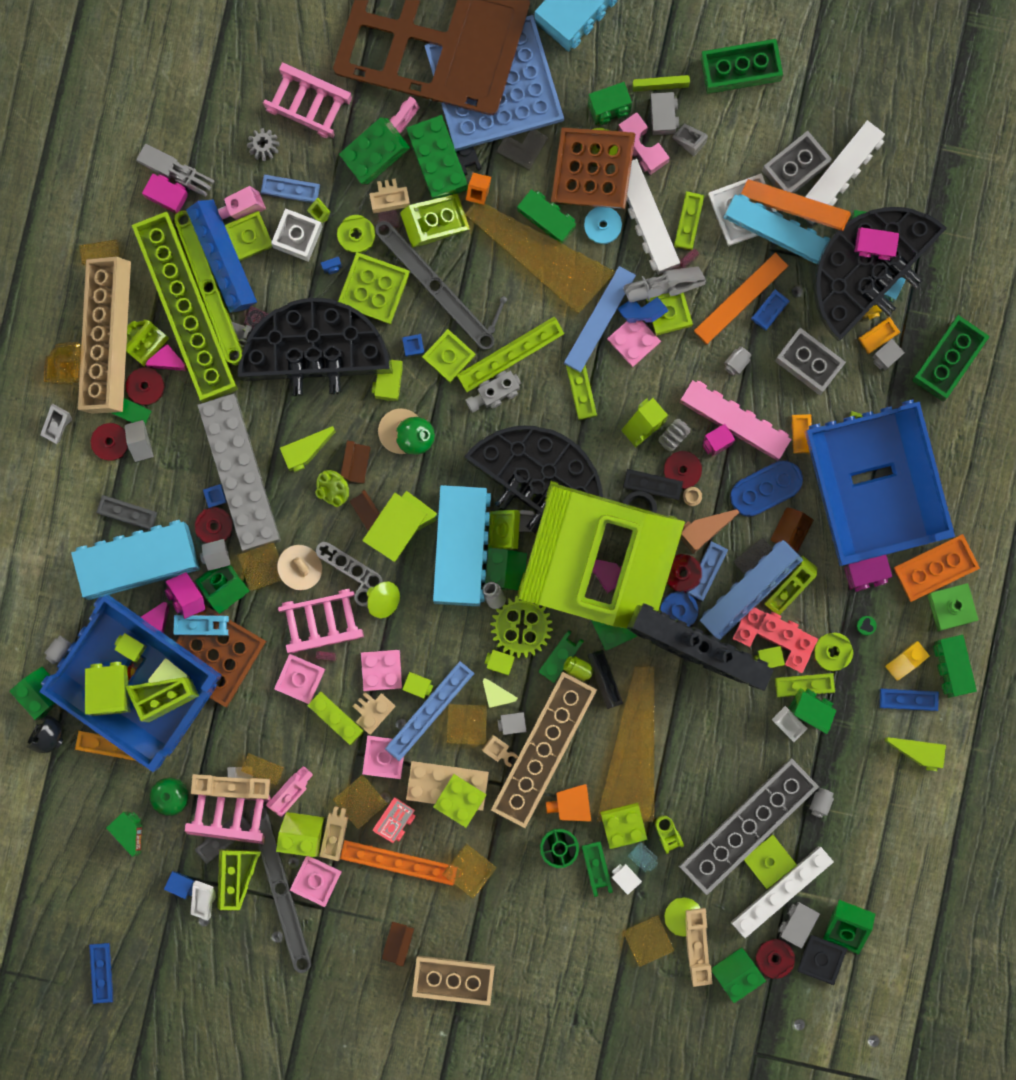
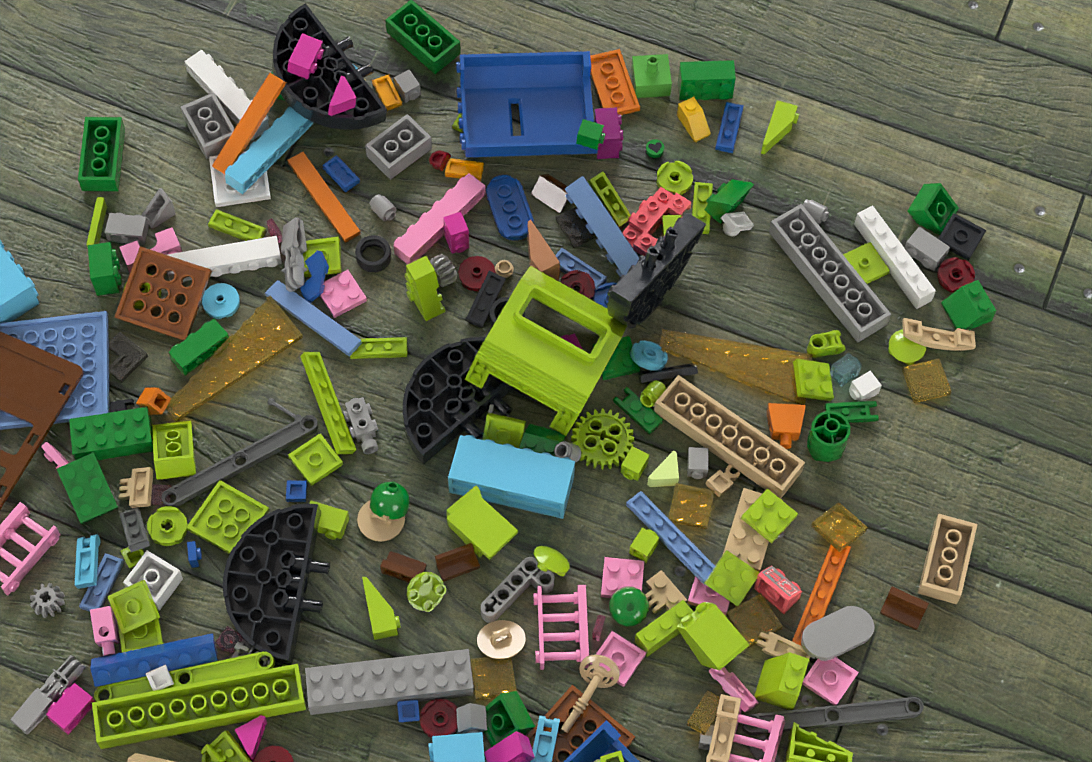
camera: 85 degrees left, 20 degrees down
none -> medium azure plate [75,534,101,589]
none -> lime plate [107,580,160,634]
none -> dark grey tile [120,507,150,552]
none -> white tile [146,665,174,691]
none -> dark pink slope [328,76,356,116]
none -> black tyre [355,235,391,273]
none -> dark red tile [429,150,451,171]
none -> tan dish [561,655,620,733]
none -> green brick [576,119,606,150]
none -> green cylinder [609,586,649,626]
none -> medium azure plate [630,340,668,371]
none -> lime slope [676,602,749,671]
none -> lime plate [704,550,759,606]
none -> light grey tile [801,606,874,661]

